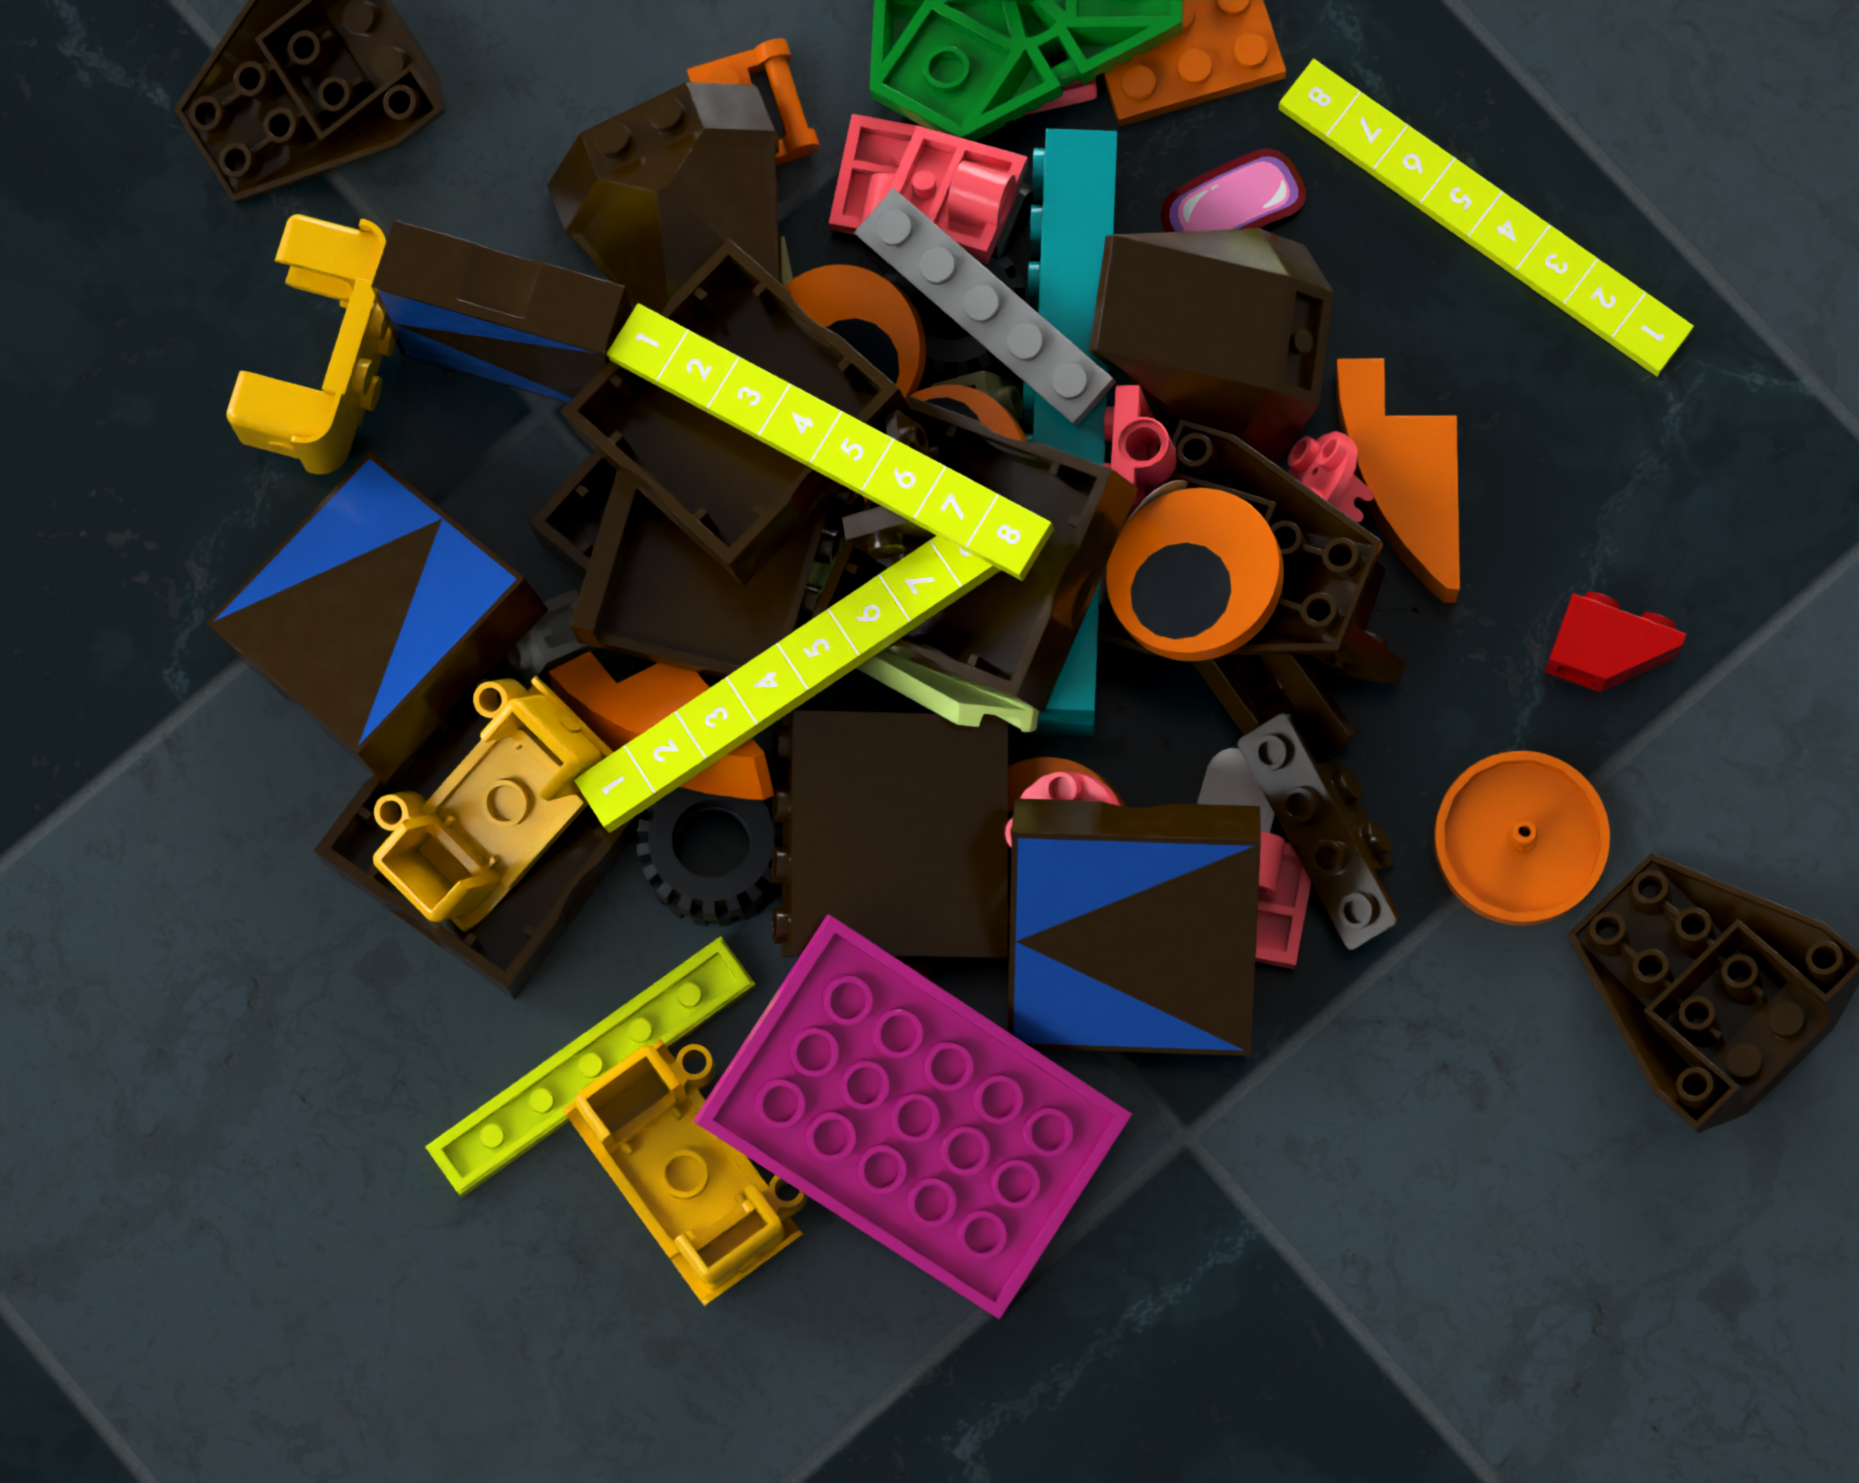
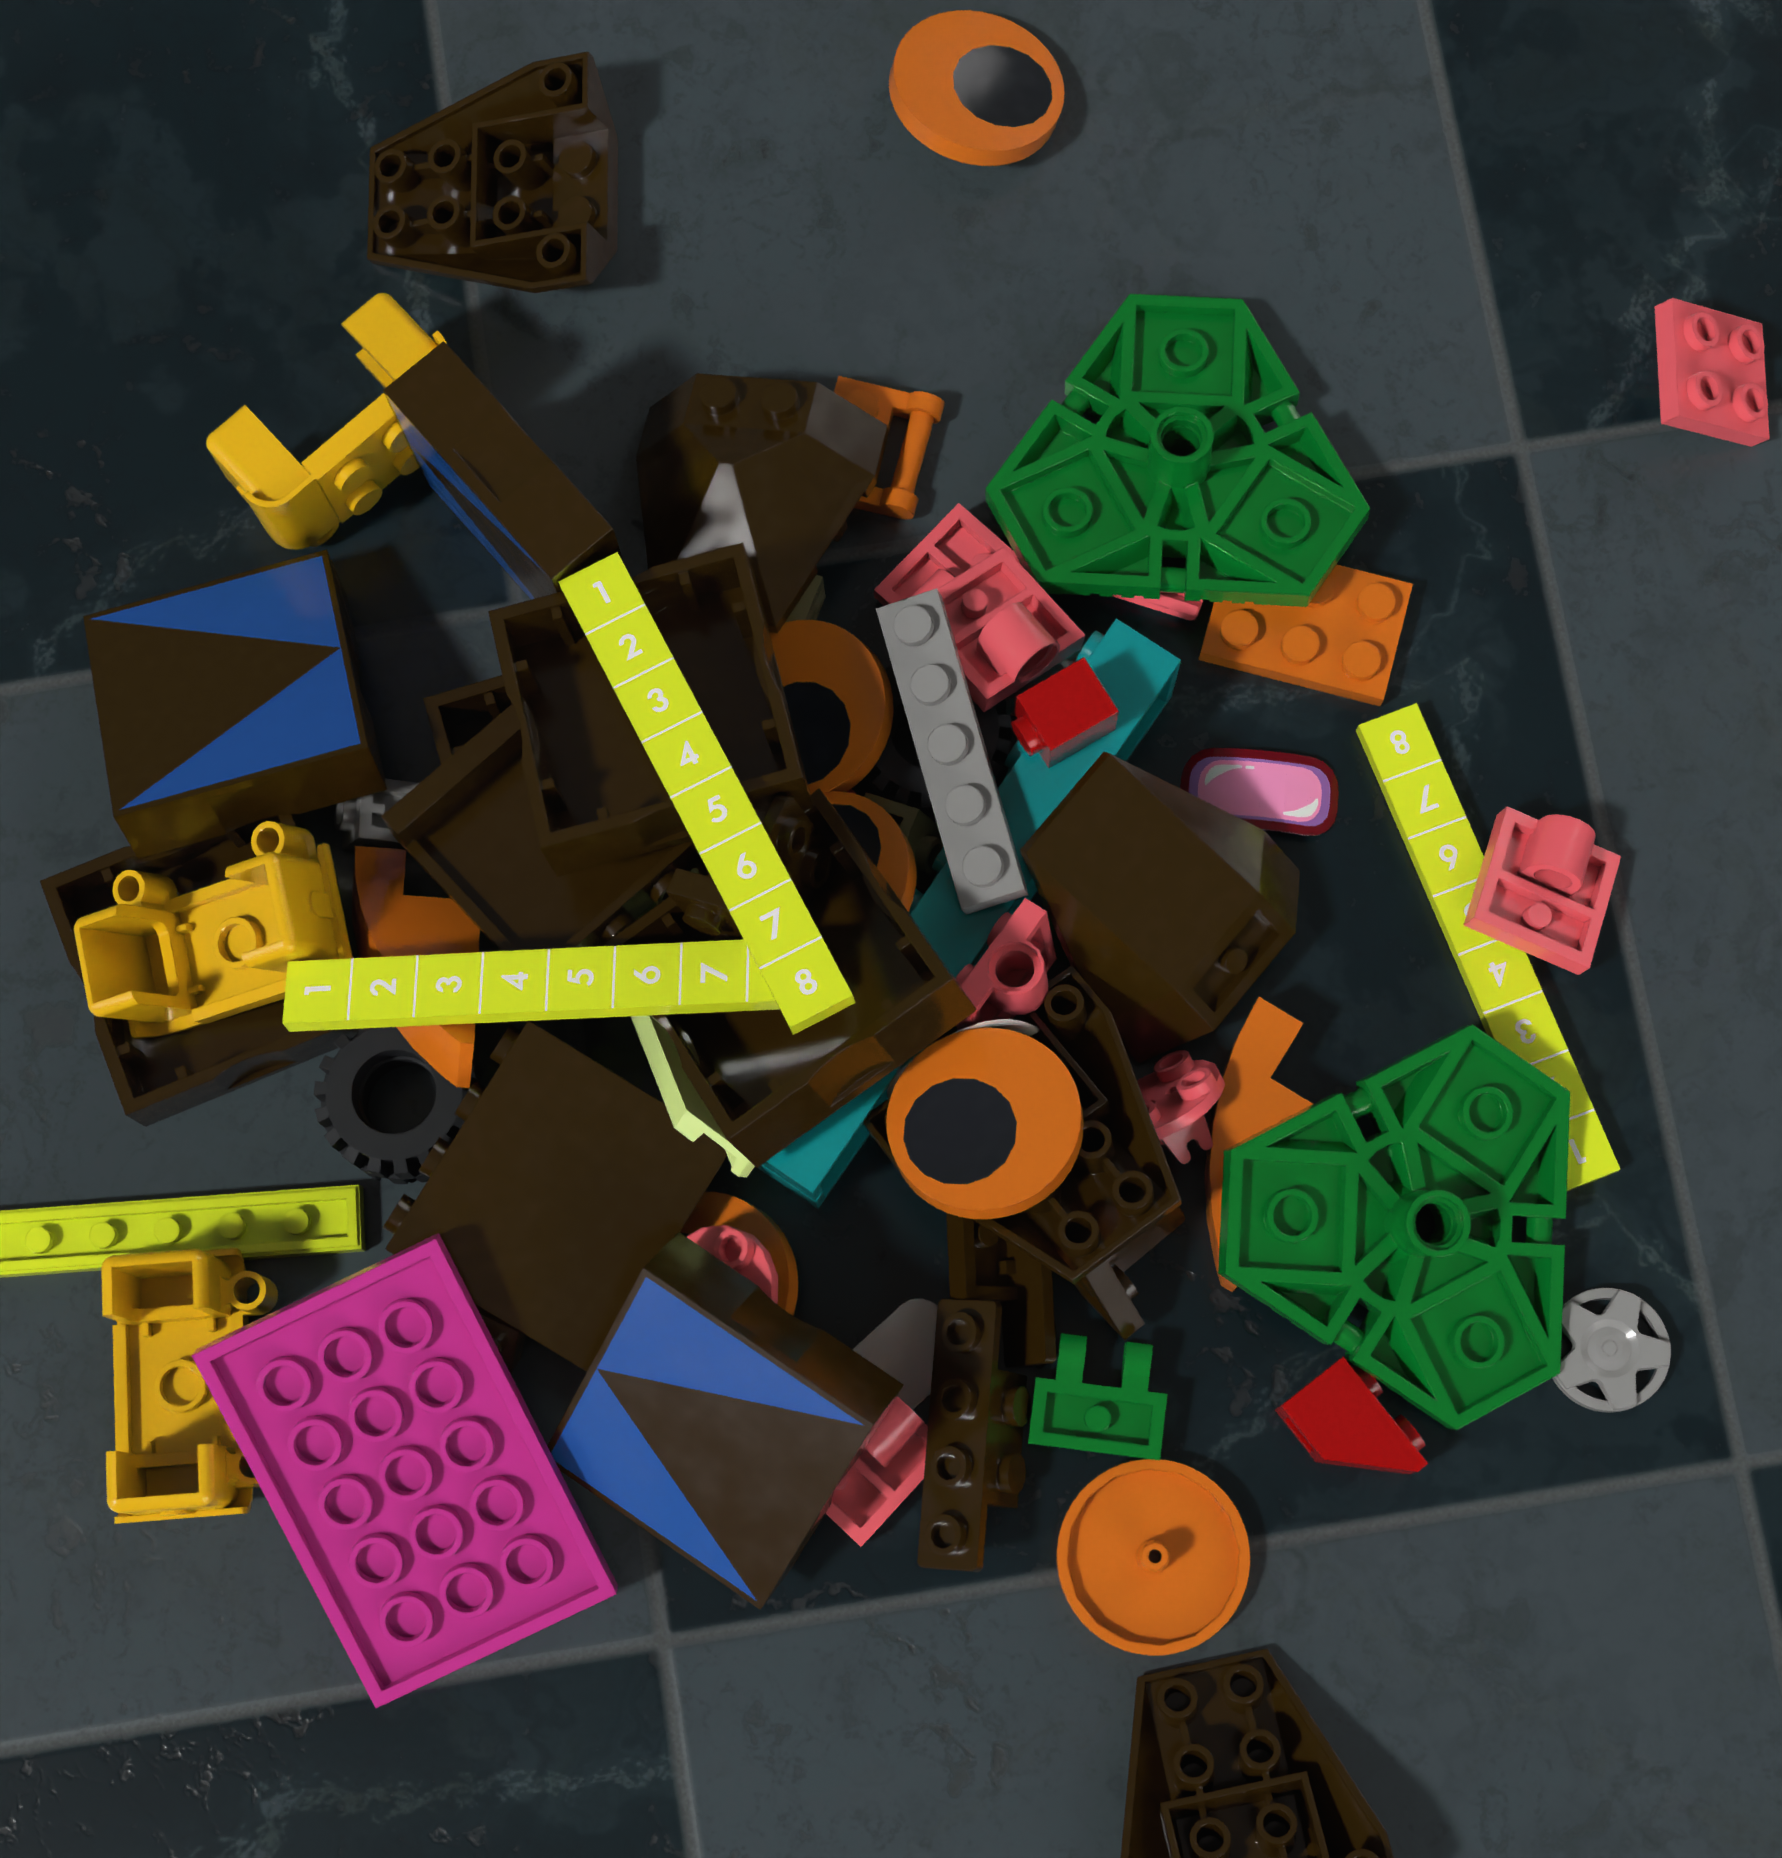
camera: 30 degrees right, 0 degrees up
none -> red brick [1011,657,1119,768]
none -> green plate [1028,1333,1168,1460]
none -> green plate [1218,1024,1570,1430]
none -> coral plate [1464,806,1621,975]
none -> light grey wheel [1552,1288,1671,1413]

